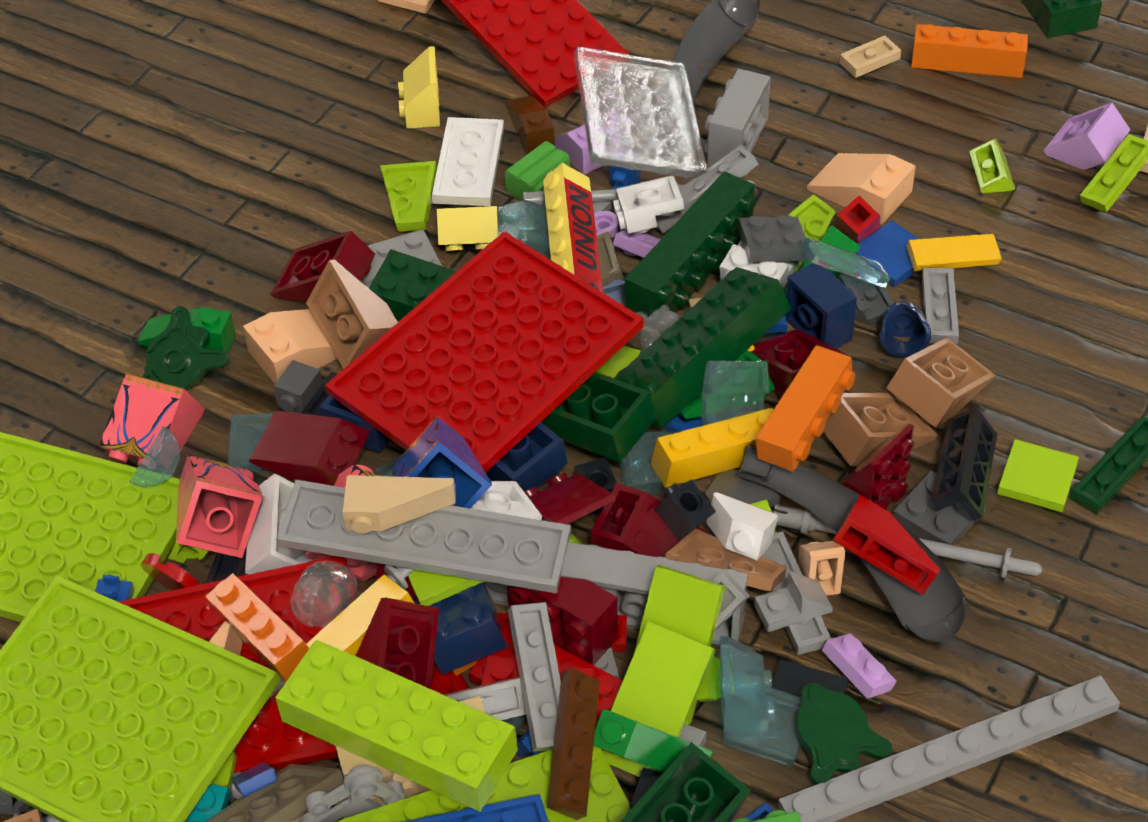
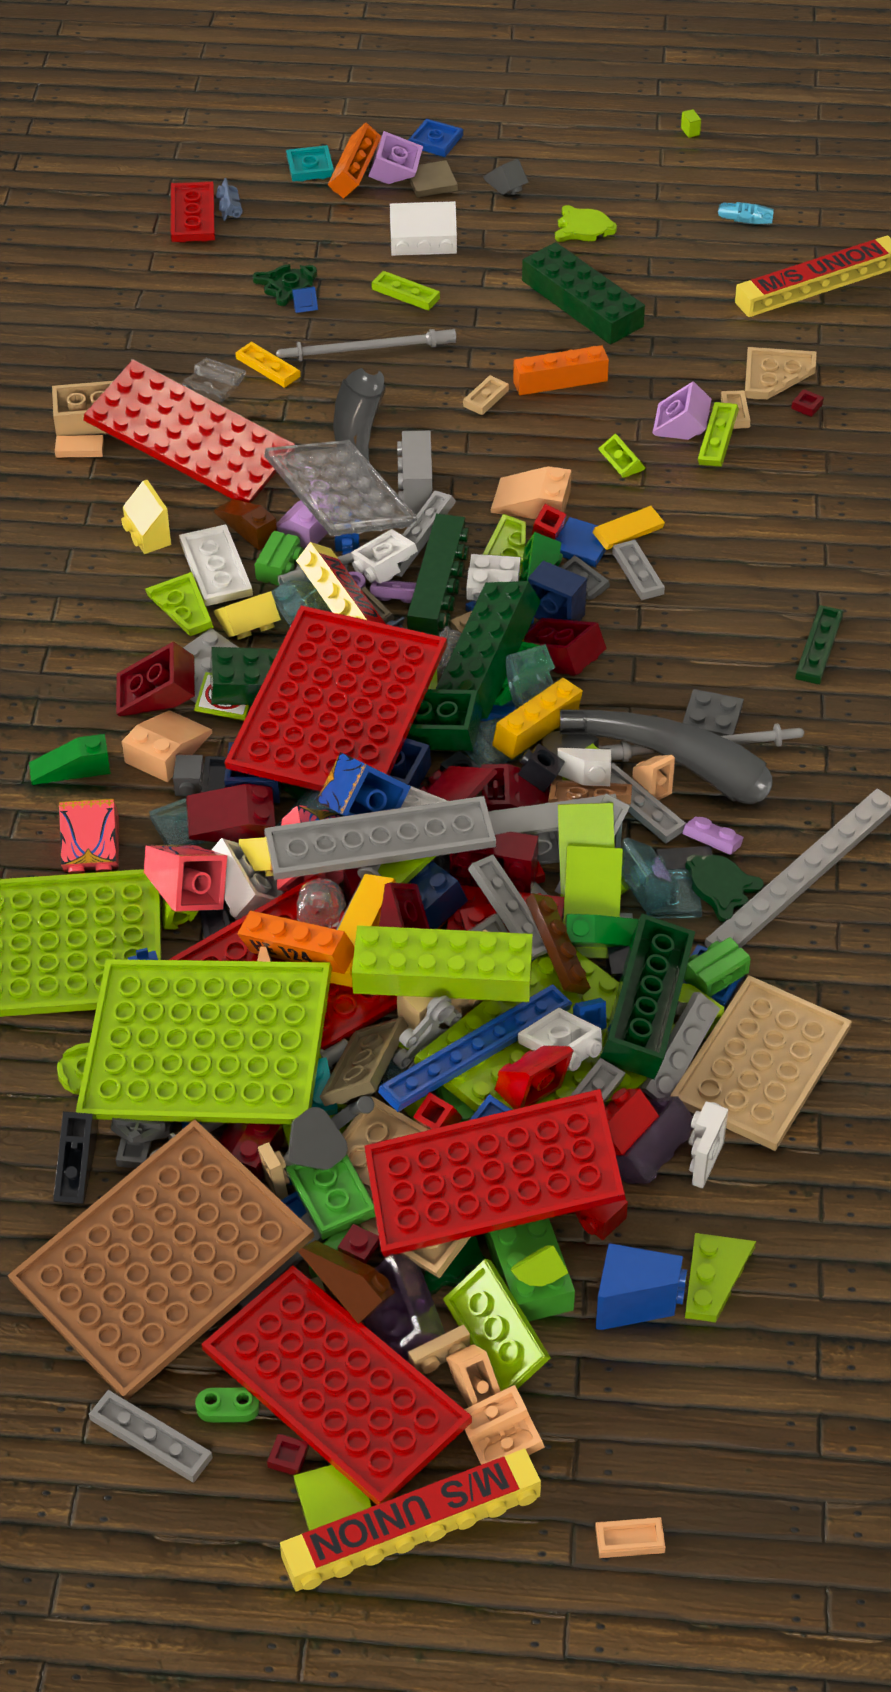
camera: 25 degrees left, 0 degrees up
clear light blue tile [130,425,180,488] -> none
red tile [140,553,200,590] -> none
dark green tile [142,306,230,391] -> none
blue tile [231,762,277,797] -> none
medium nougat slope [306,260,398,369] -> none
tan slope [342,475,456,533] -> none
dark grey plate [737,215,811,262] -> none
light grey slope [754,571,833,632] -> none
orange brick [755,345,855,472] -> none
clear light blue tile [801,238,891,288] -> none
medium nougat slope [823,393,938,466] -> none
red slope [833,495,940,595] -> none
dark red slope [840,423,914,510] -> none
dark blue hair [879,301,931,357] -> none
medium nougat slope [886,337,996,428] -> none
black fence [932,407,997,521] -> none
lime tile [997,439,1079,512] -> none

